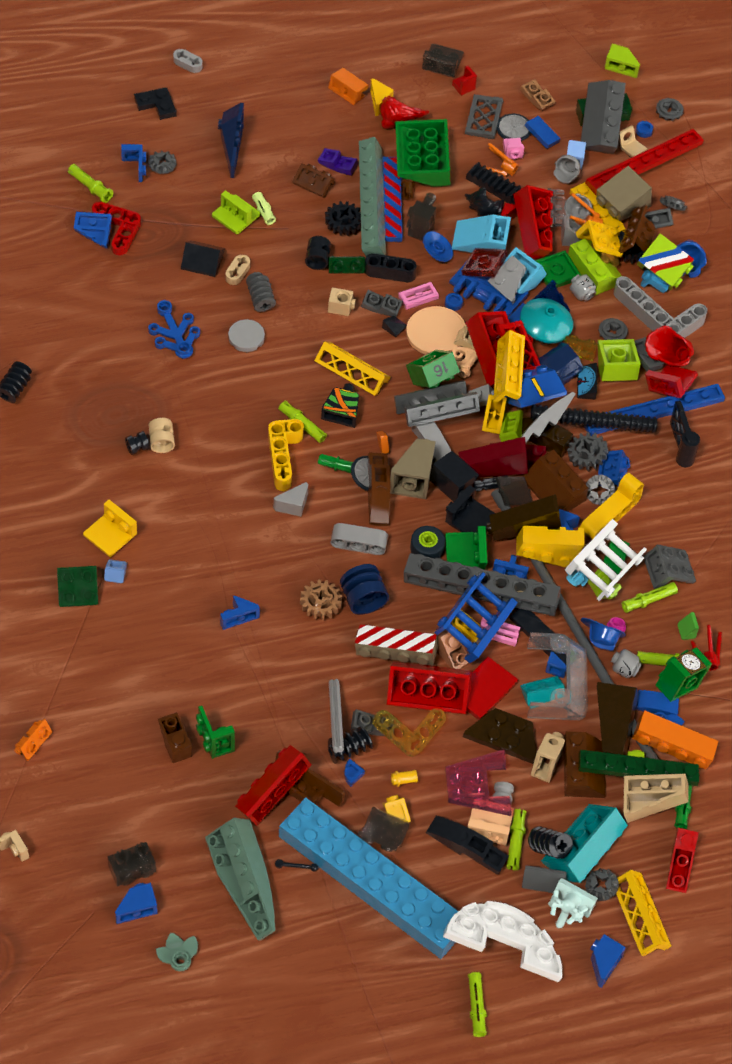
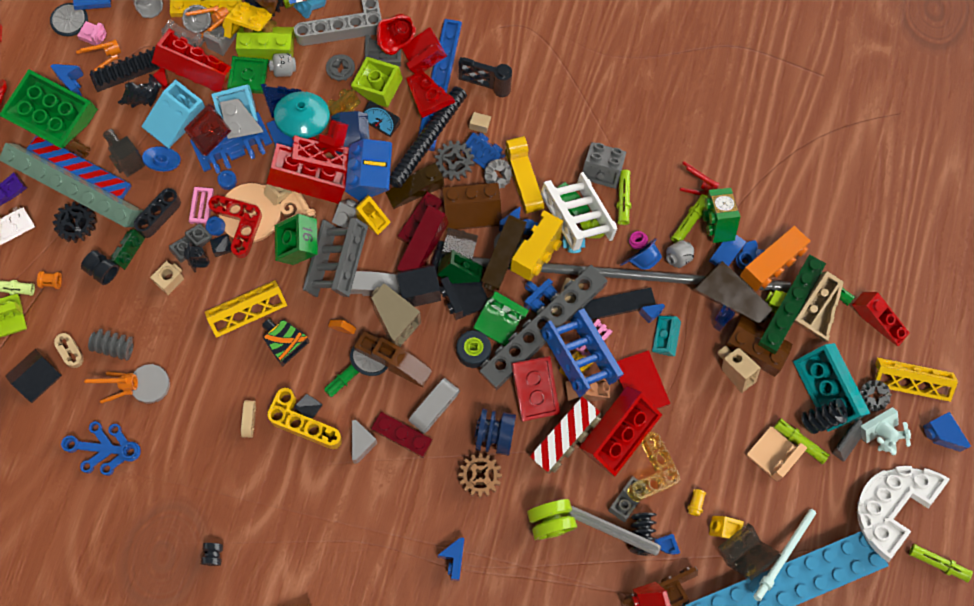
camera: 60 degrees left, 15 degrees up
tan wheel [148,418,175,453] -> none
lime pin [278,400,327,443] -> none
black slope [426,815,509,875] -> none
clear pink wing [445,750,511,816] -> none
dark brown wing [463,708,536,764] -> none
dark grey window [465,94,503,139] -> none
light grey wheel [492,782,514,806] -> none
yellow fence [493,330,525,402] -> none
lime slope [499,410,523,442] -> none
light grey slope [521,392,576,443] -> none
clear windscreen [527,632,588,720] -> none
bright green slope [677,612,699,640] -> none
none -> orange bush [37,271,62,289]
none -> blue slope [50,64,84,96]
none -> orange plant [84,372,138,403]
none -> black hinge [184,241,209,272]
none -> blue tile [206,216,225,236]
none -> red beam [208,195,262,258]
none -> tan beam [241,400,256,438]
none -> black slope [294,394,323,419]
none -> red panel [318,120,348,146]
none -> dark red plate [371,412,433,458]
none -> red wing [406,71,455,118]
none -> dark green slope [437,249,483,284]
none -> tan slope [469,112,492,134]
none -> red tile [511,356,560,422]
none -> lime wheel [527,499,577,540]
none -> clear blue plate [714,305,735,332]
none -> light aqua bar [753,509,816,601]

